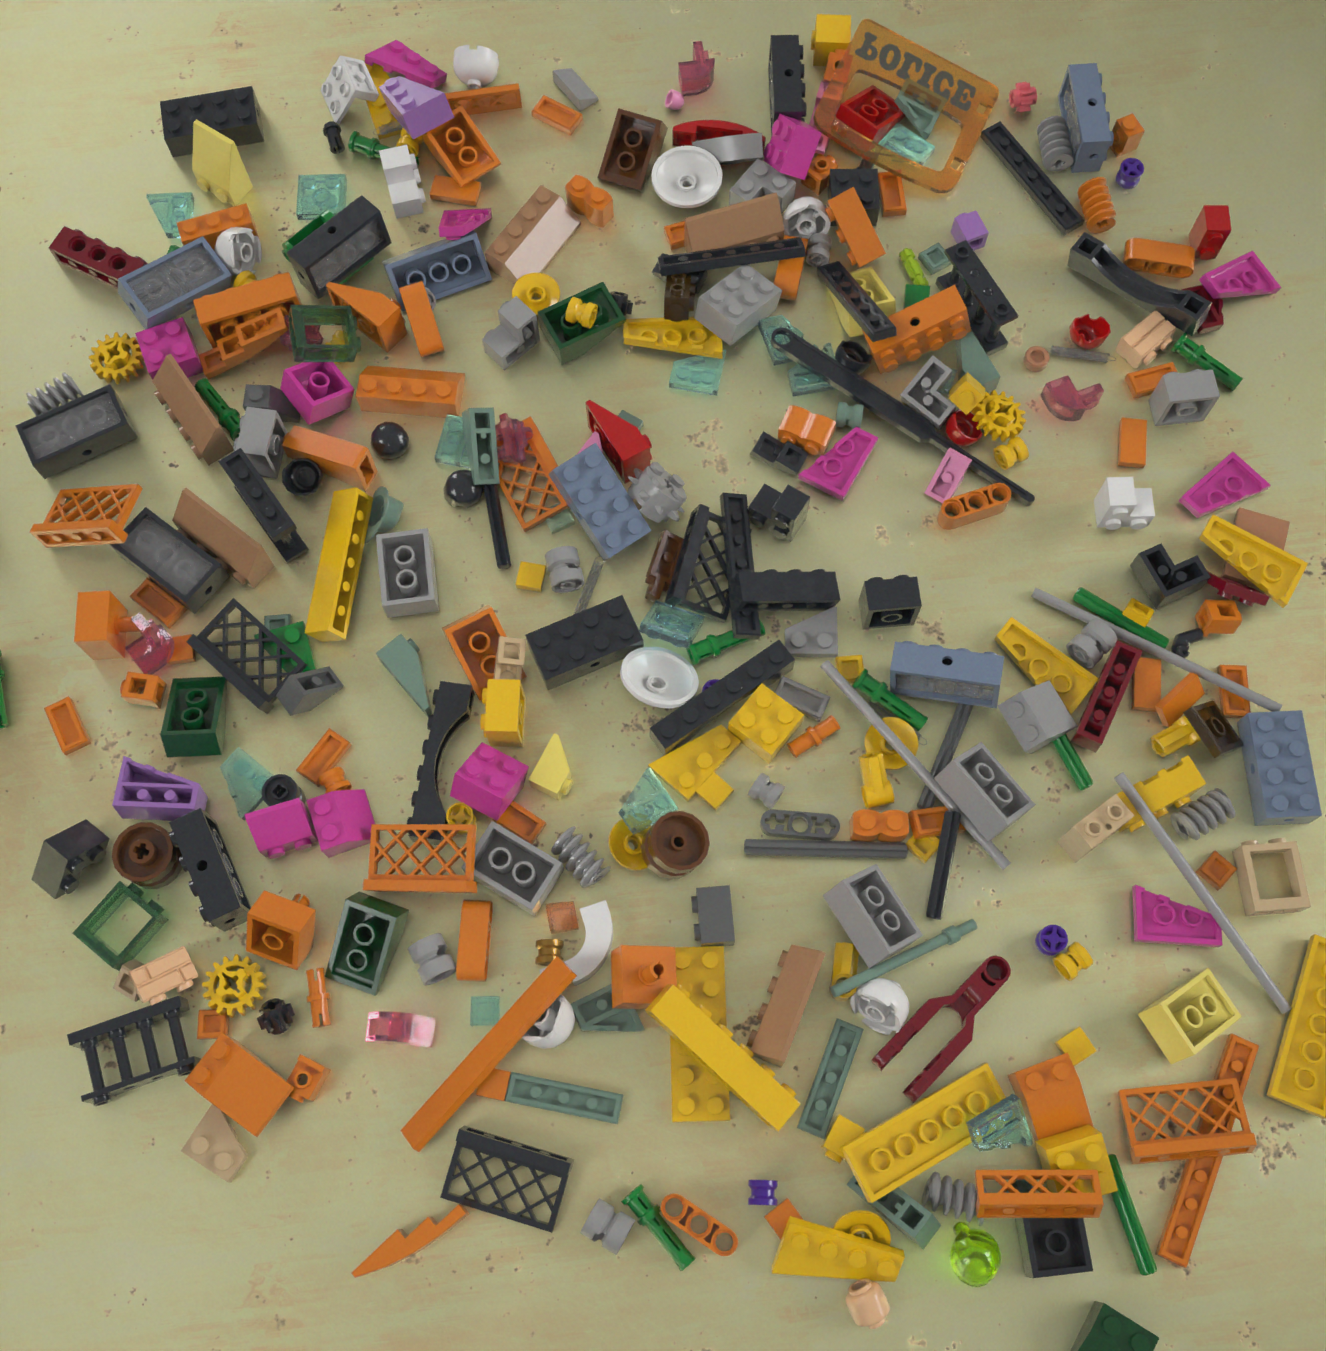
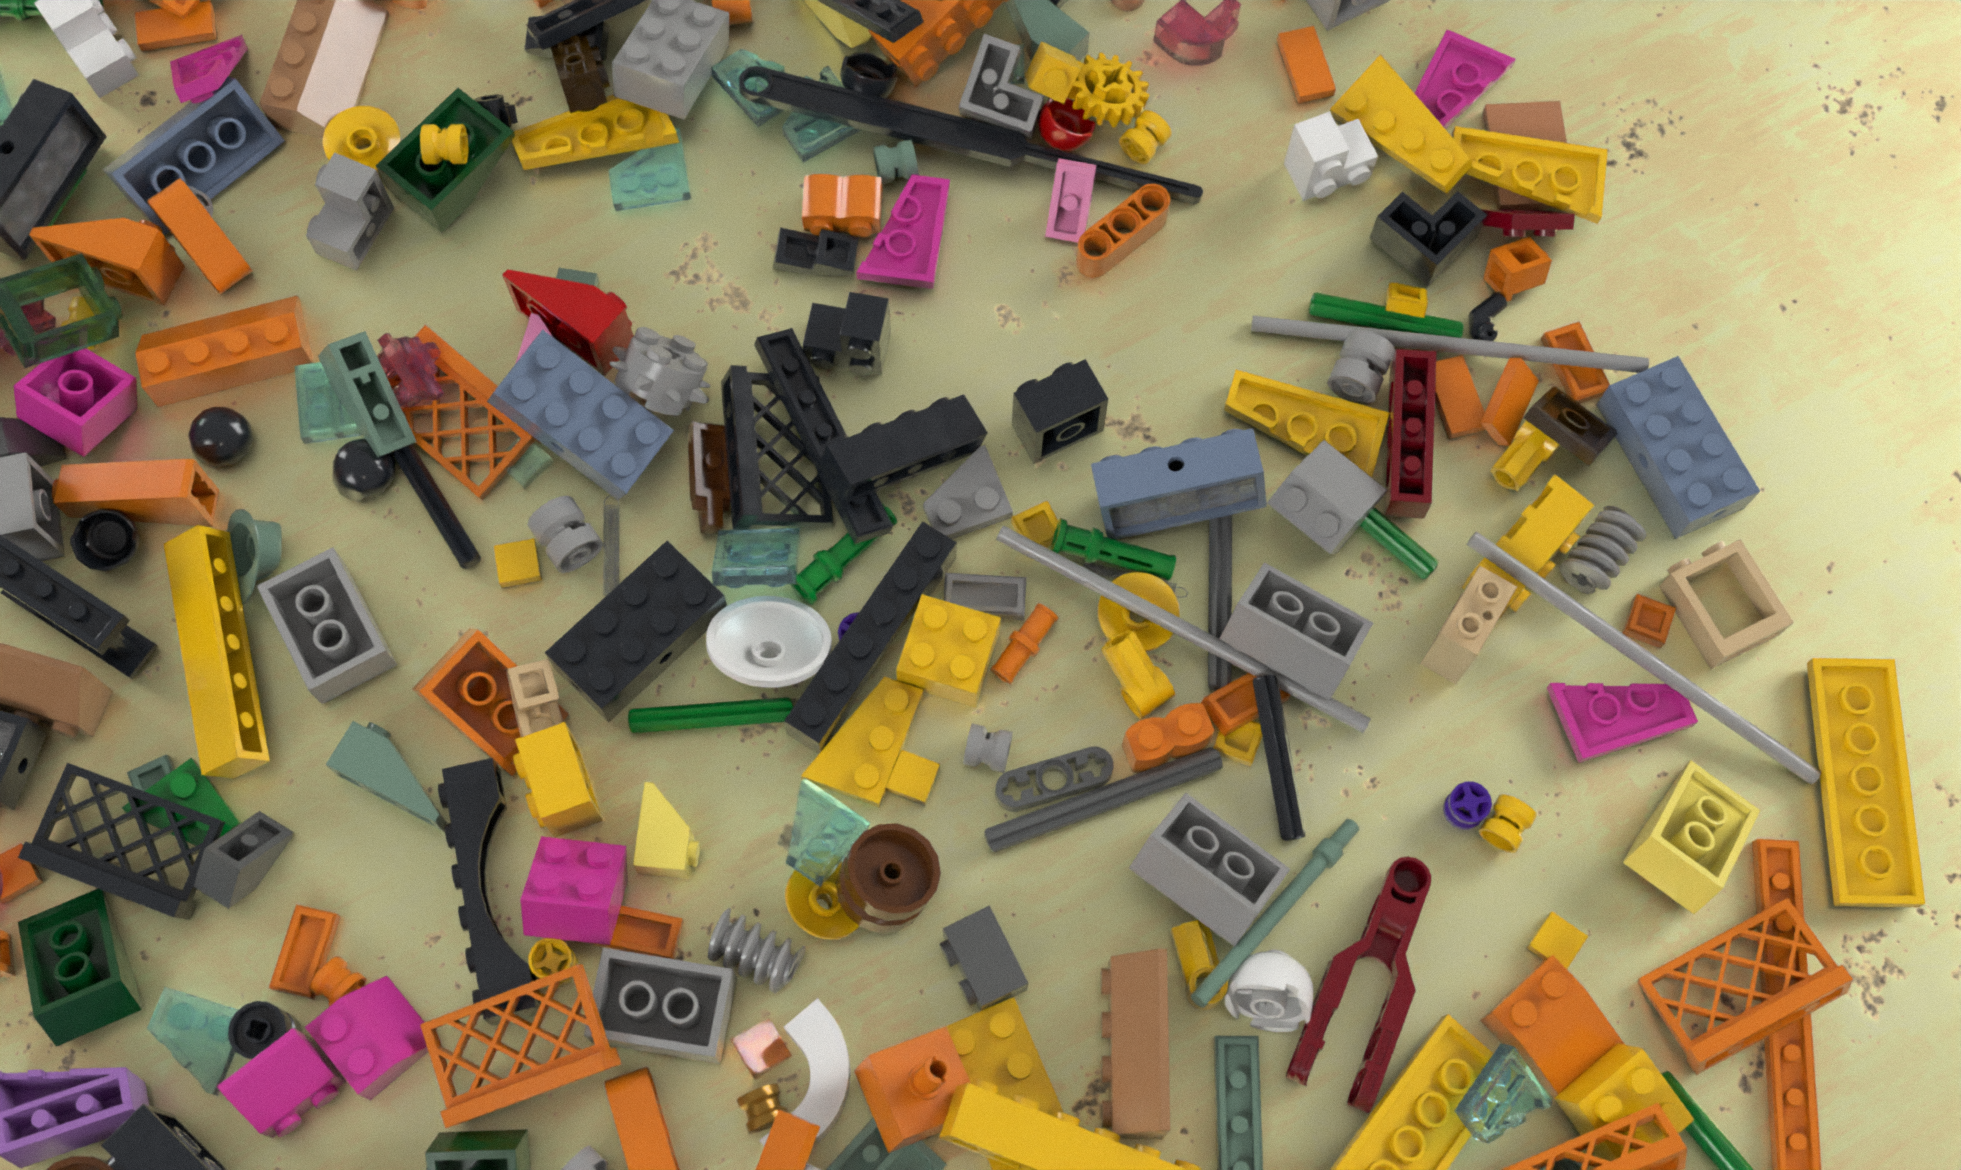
camera: 25 degrees left, 0 degrees up
none -> green axle [628,697,793,733]
none -> yellow wing [1330,54,1472,194]

